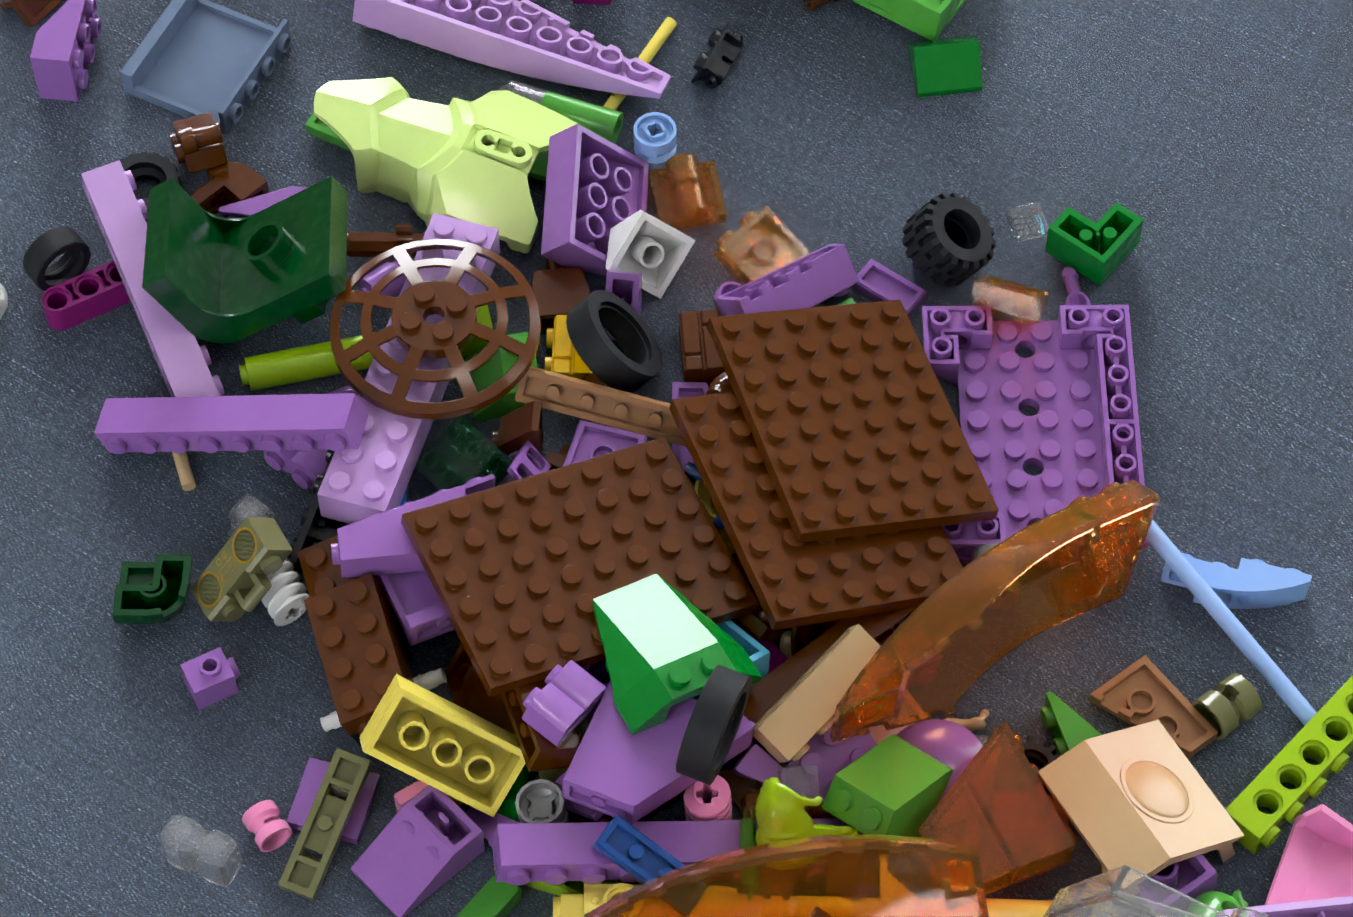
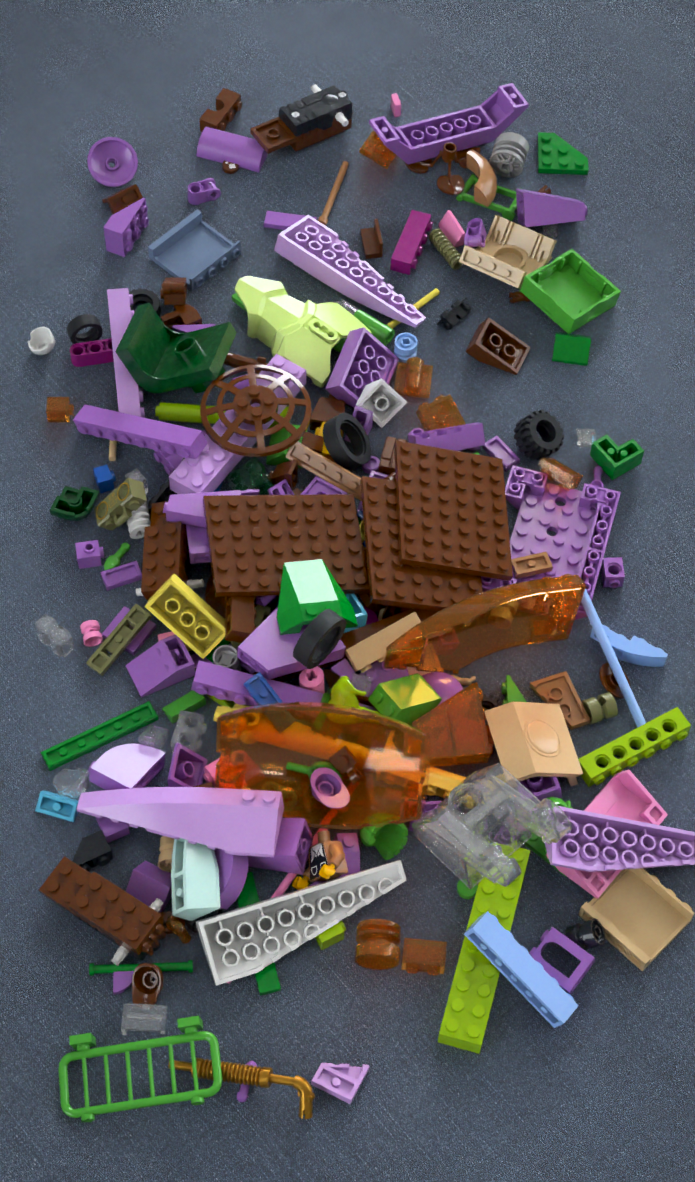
camera: 15 degrees right, 0 degrees up
medium lavender brick [521,660,607,747] -> none
none -> clear orange brick [46,397,74,422]
none -> blue plate [93,465,116,493]
none -> medium lavender tile [100,560,142,591]
none -> bright green piece [104,543,130,571]
none -> reddish brown slope [301,432,324,453]
none -> medium lavender tile [362,456,380,474]
none -> reddish brown slope [465,317,531,375]
none -> medium nougat plate [511,552,553,579]
none -> reddish brown dish [599,662,630,699]
none -> medium lavender brick [601,557,625,588]

